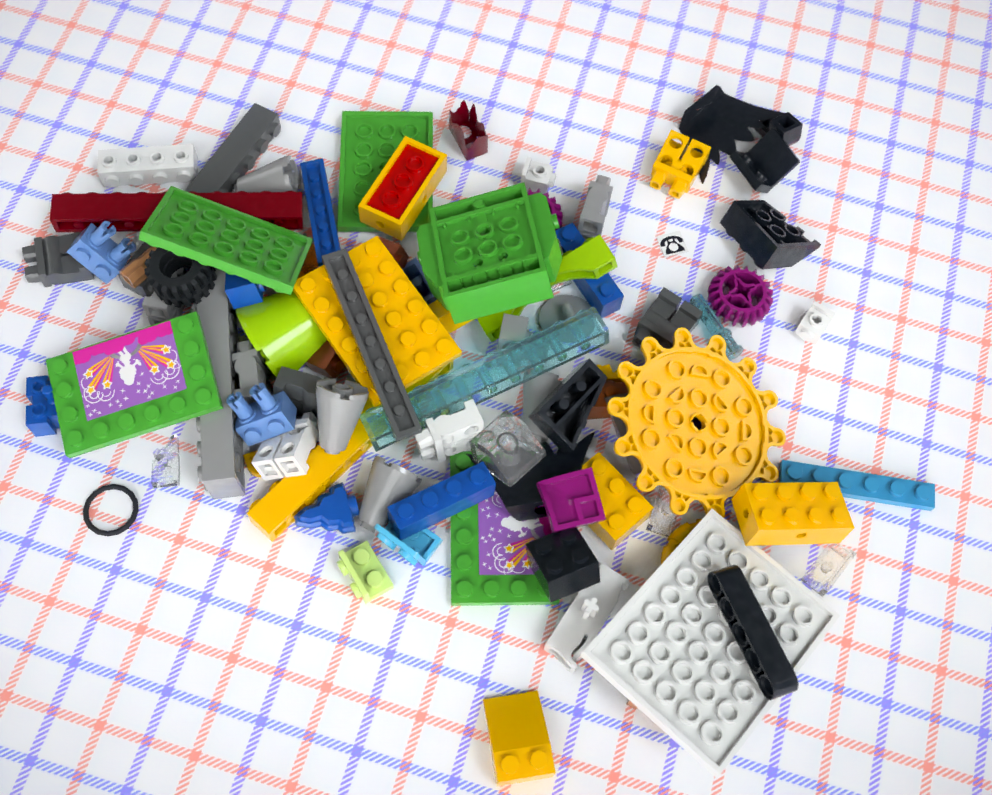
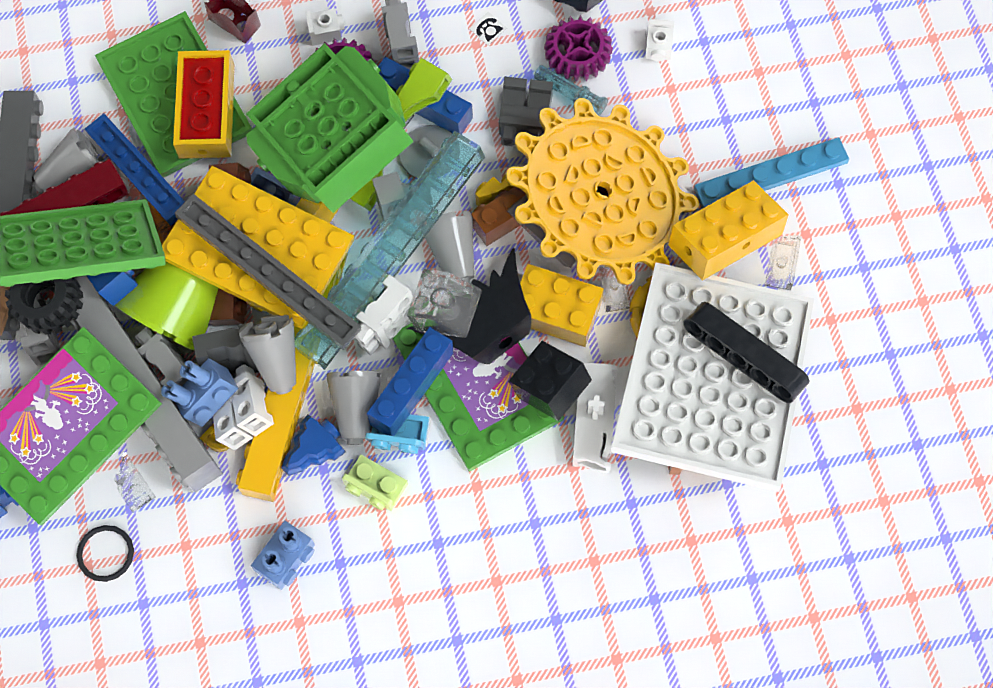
camera: 20 degrees left, 5 degrees up
yellow slope [483,691,556,787] -> none
black wedge [528,359,608,454] -> none
magenta plate [536,467,606,533] -> none
none -> medium blue brick [251,520,315,590]

